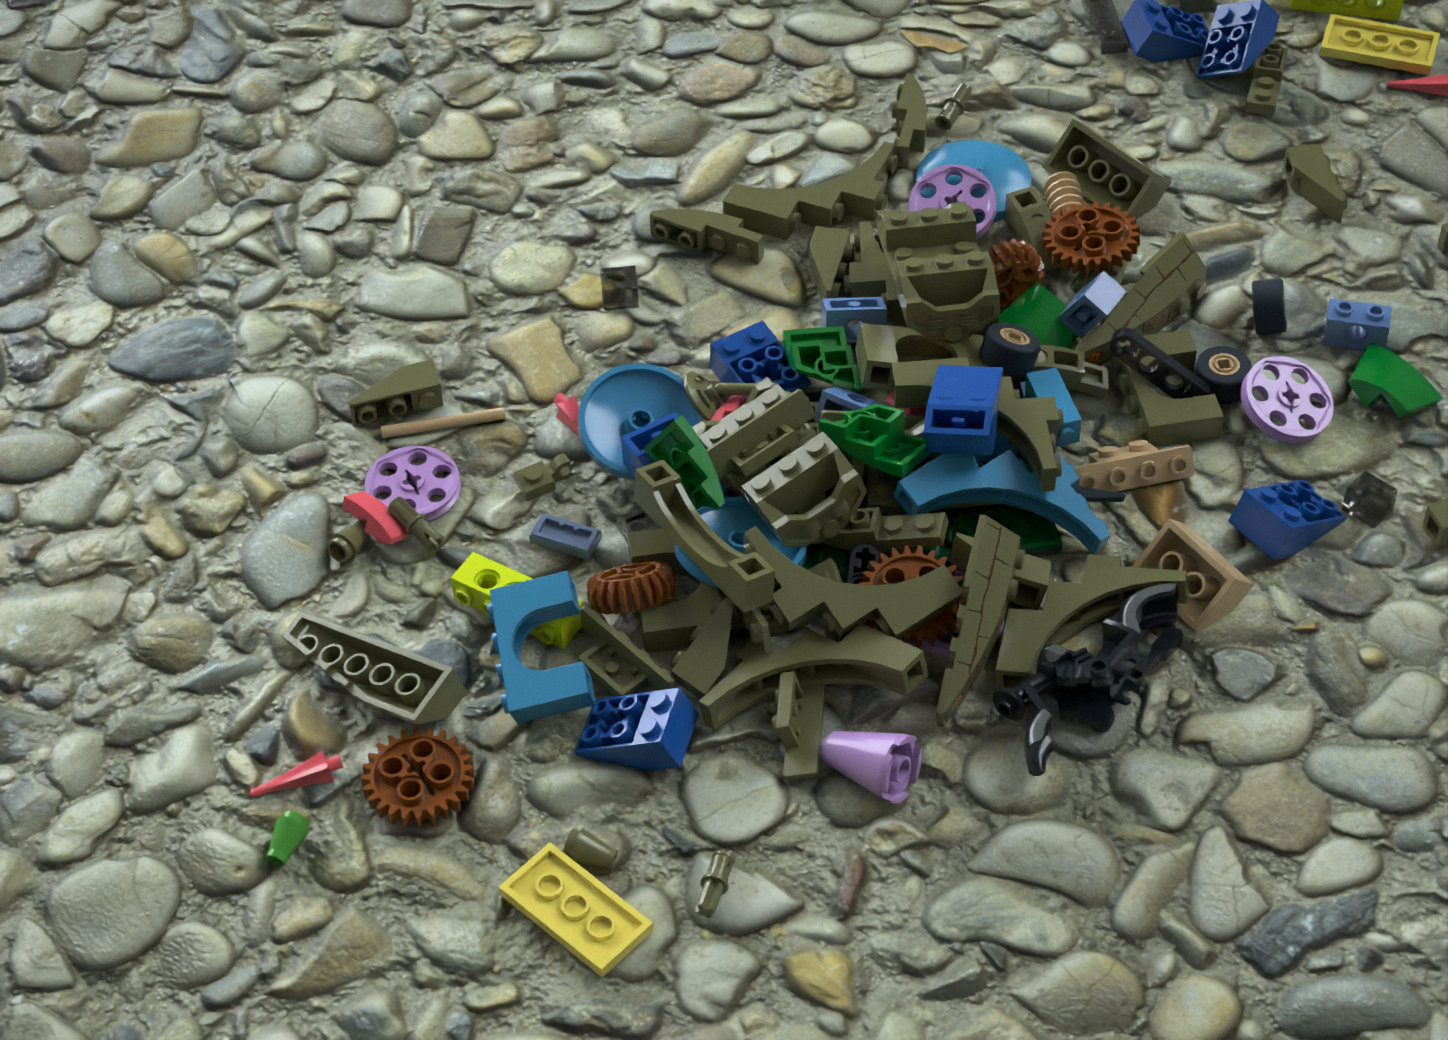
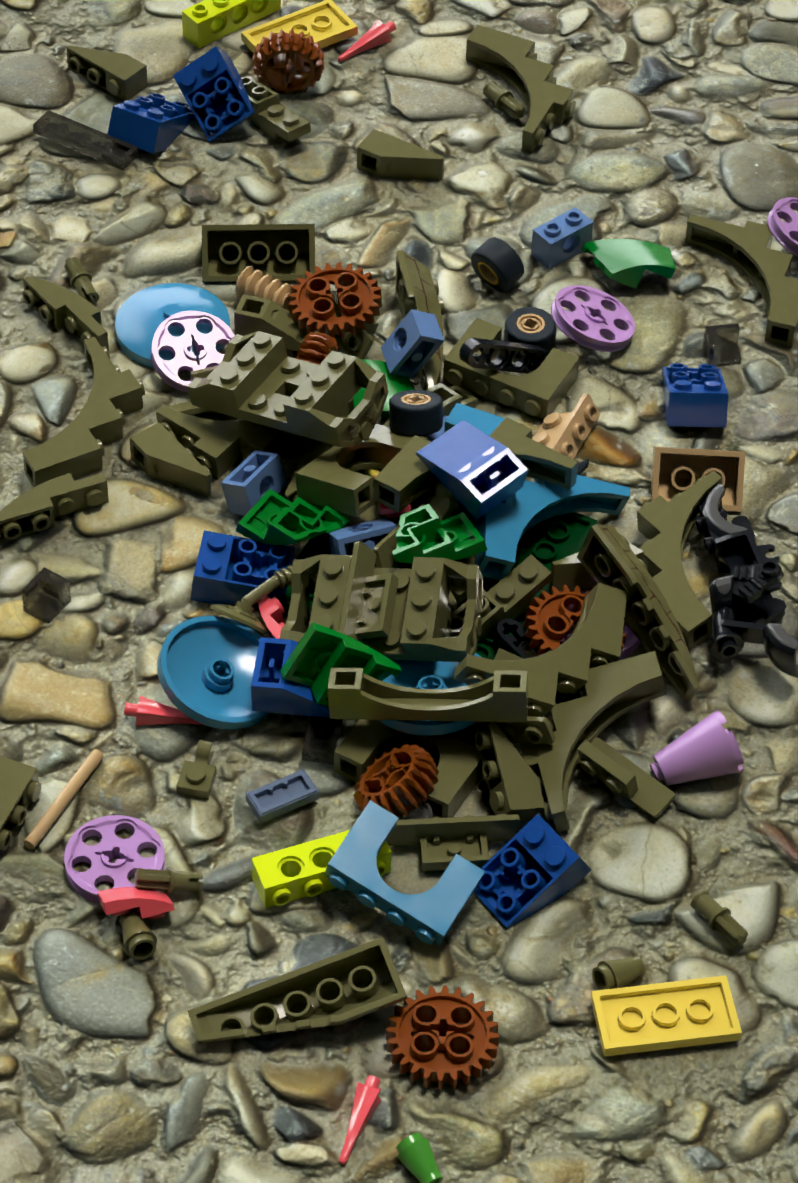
camera: 55 degrees left, 0 degrees up
none -> dark orange gear [252,28,324,94]

